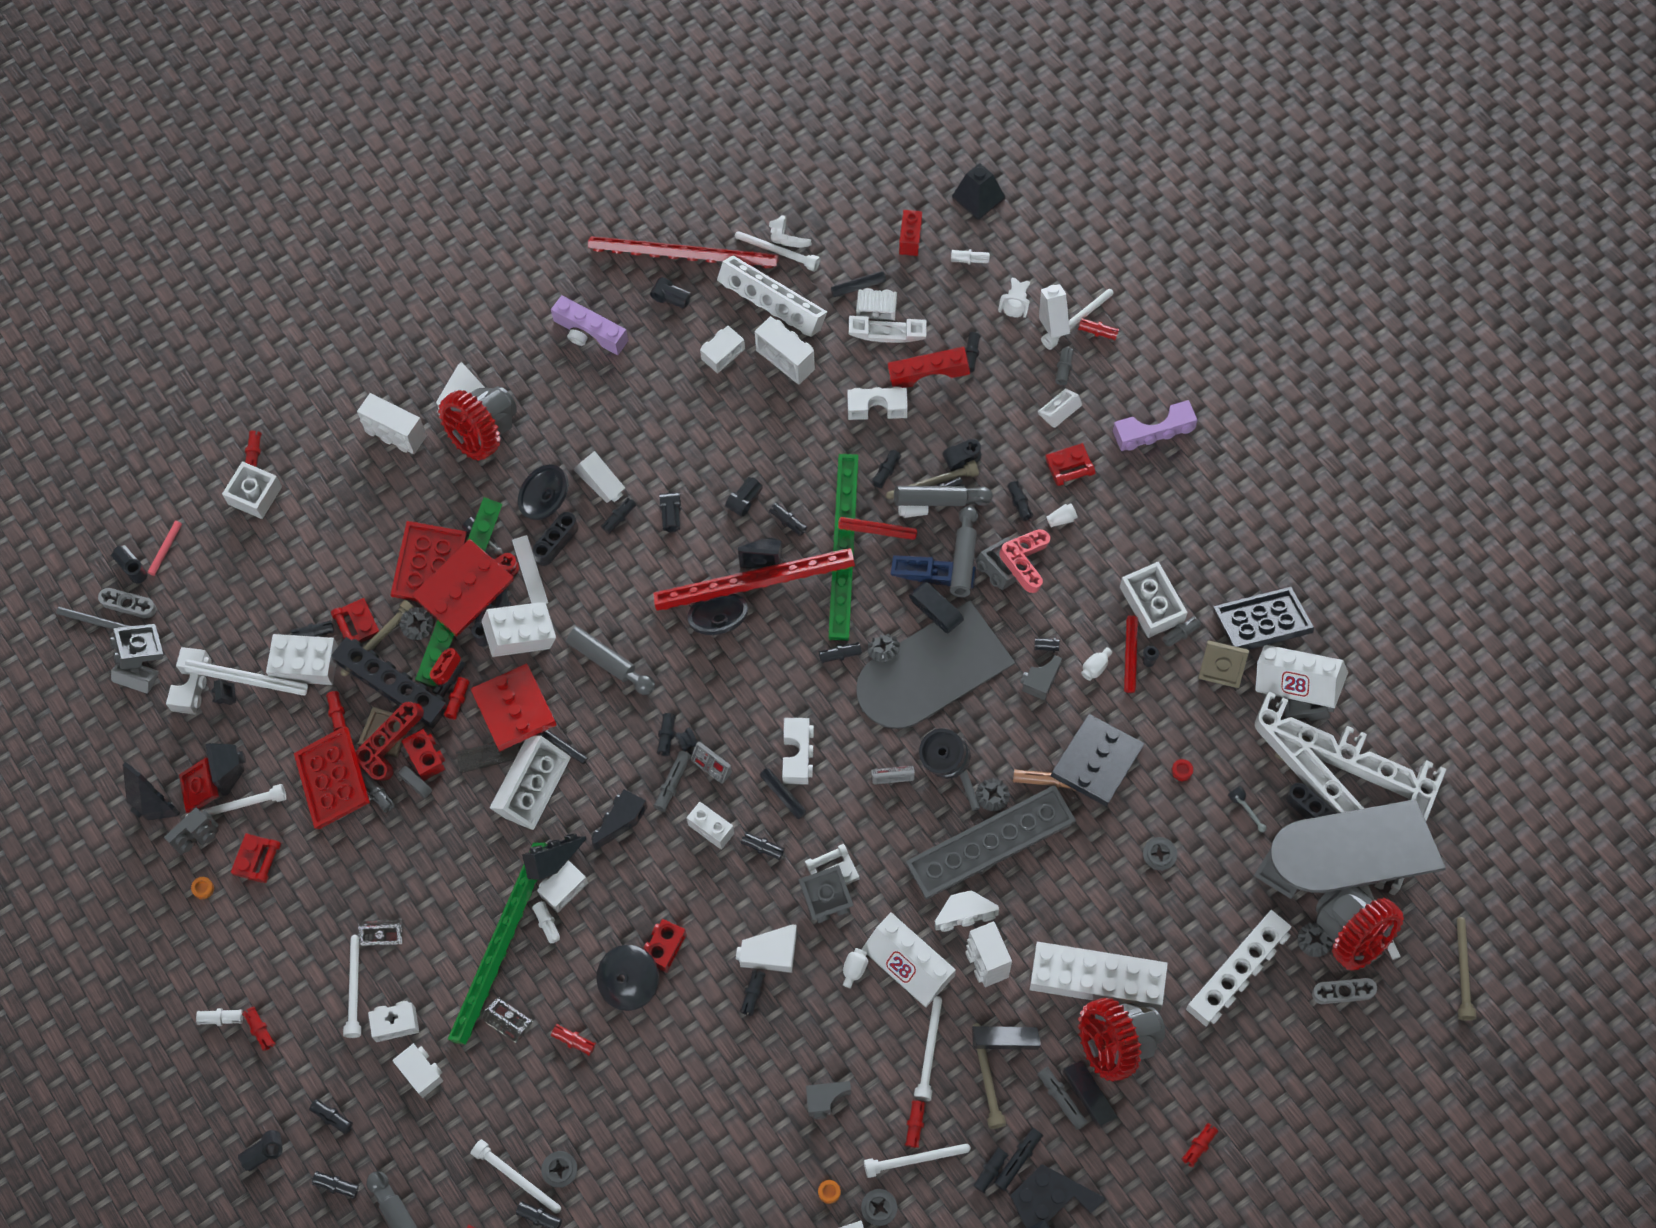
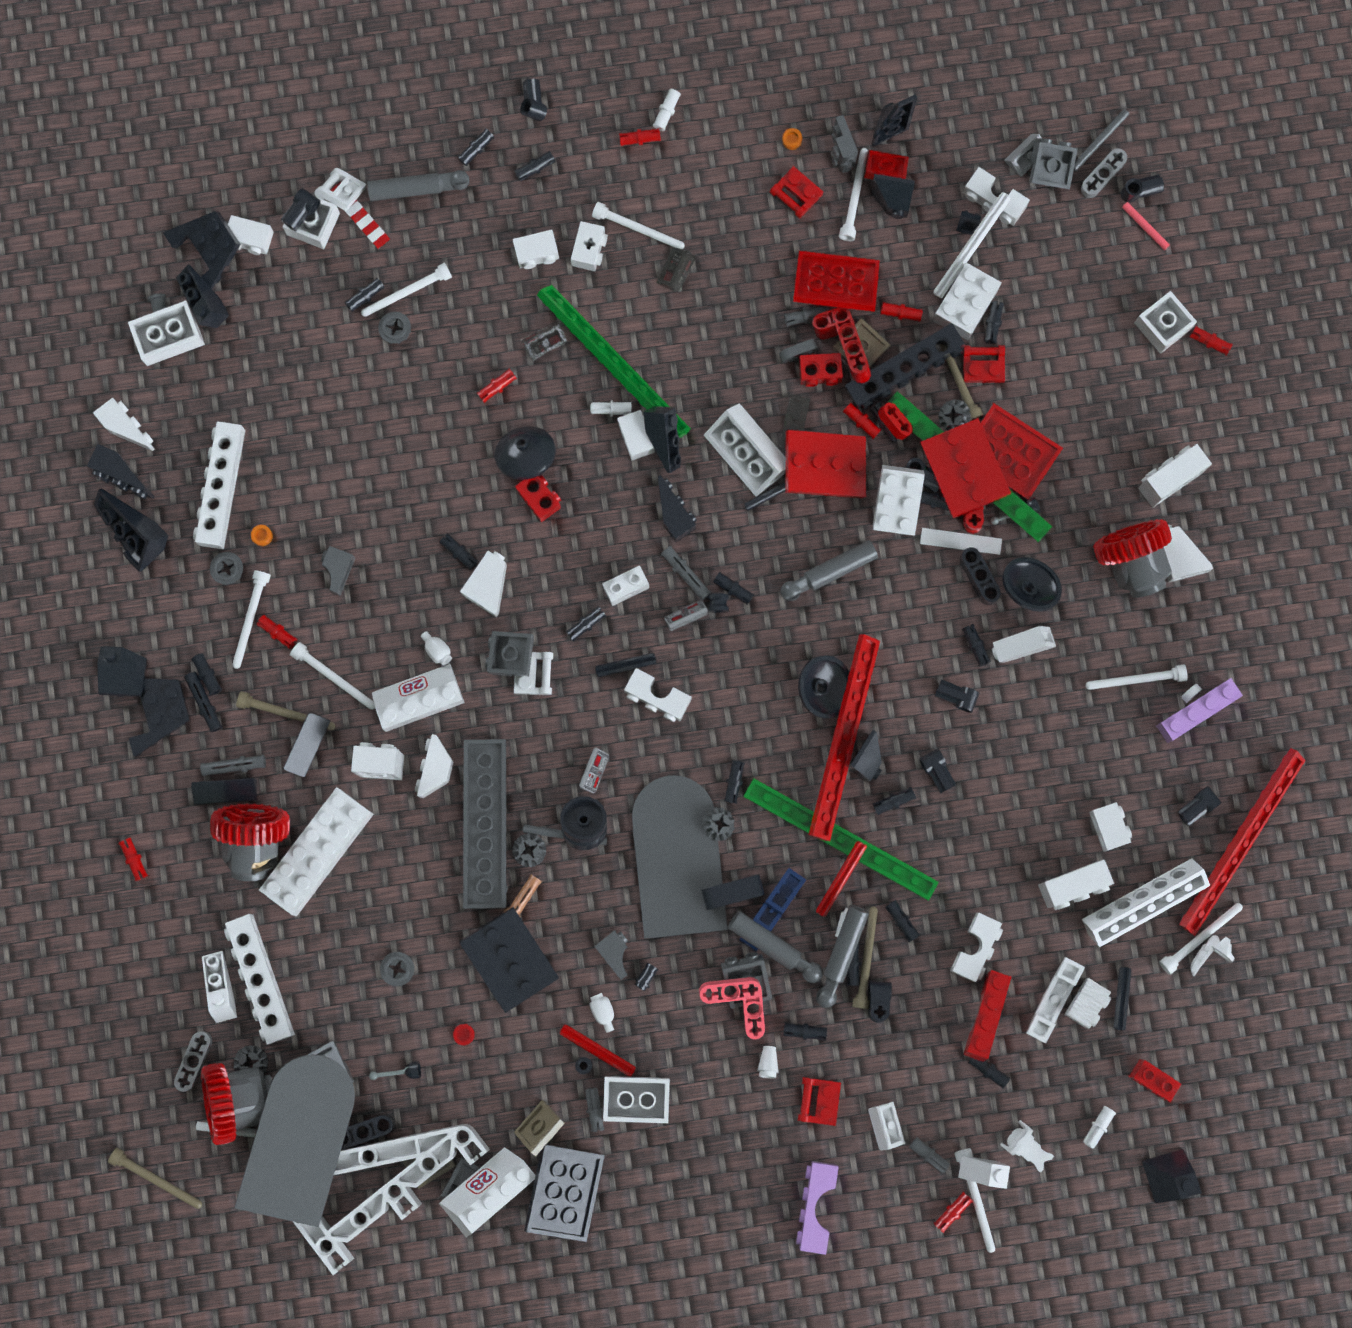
camera: 115 degrees right, 15 degrees up
none -> white slope [202,951,237,1023]
none -> white piece [1086,664,1187,690]

